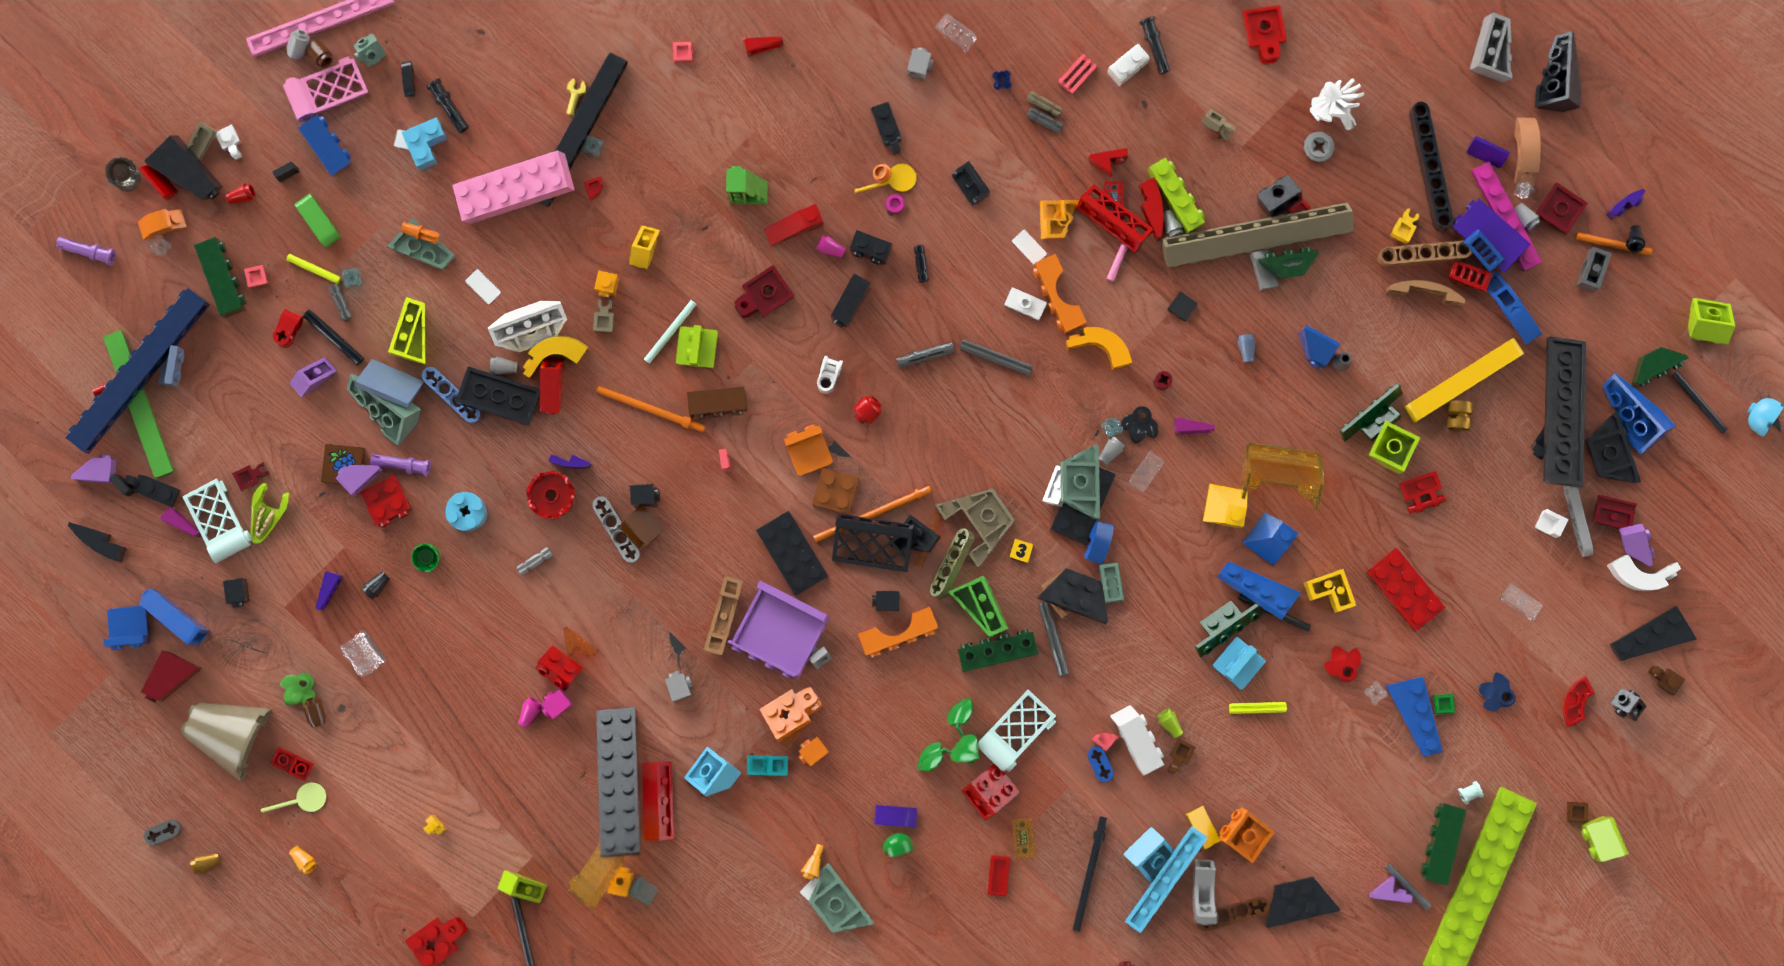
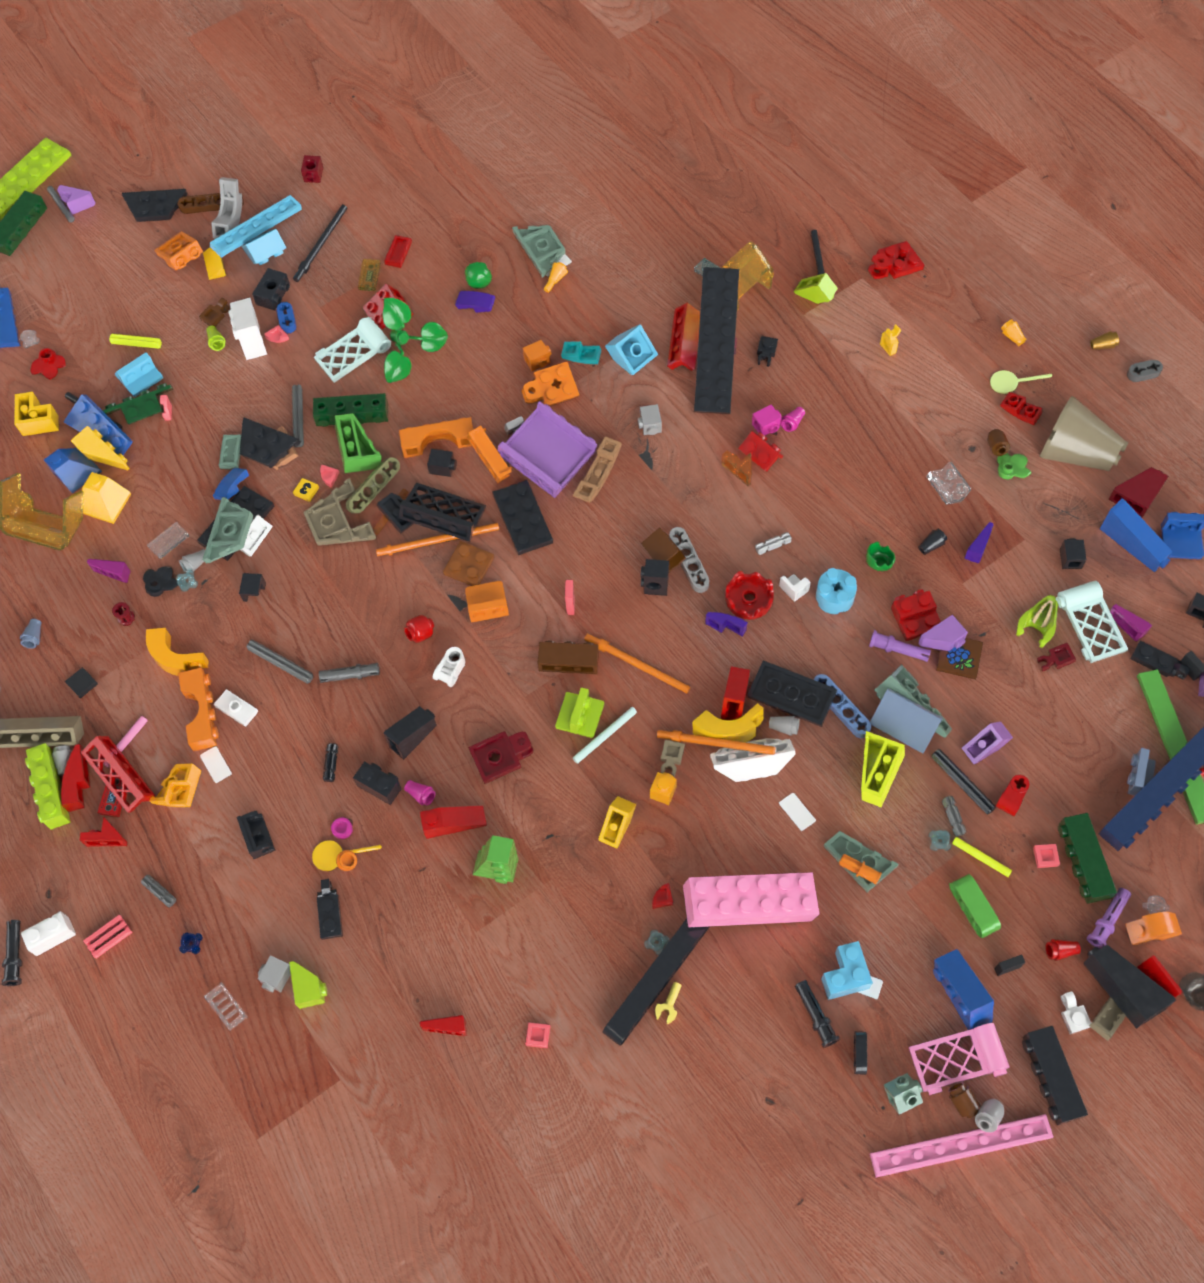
camera: 165 degrees left, 20 degrees down
dark tan axle [1027,91,1062,117] -> none
none -> yellow slope [71,426,129,471]
none -> coral tile [160,395,172,421]
none -> black panel [239,573,266,602]
none -> black brick [252,268,290,311]
none -> lime slope [289,961,327,1009]
none -> coral tile [320,465,339,488]
none -> orange container [467,425,512,484]
none -> orange bar [657,730,776,755]
none -> black plate [757,336,778,367]
none -> white panel [779,574,811,602]
none -> black brick [1022,1026,1088,1126]
none -> medium lavender pin [1087,888,1131,949]

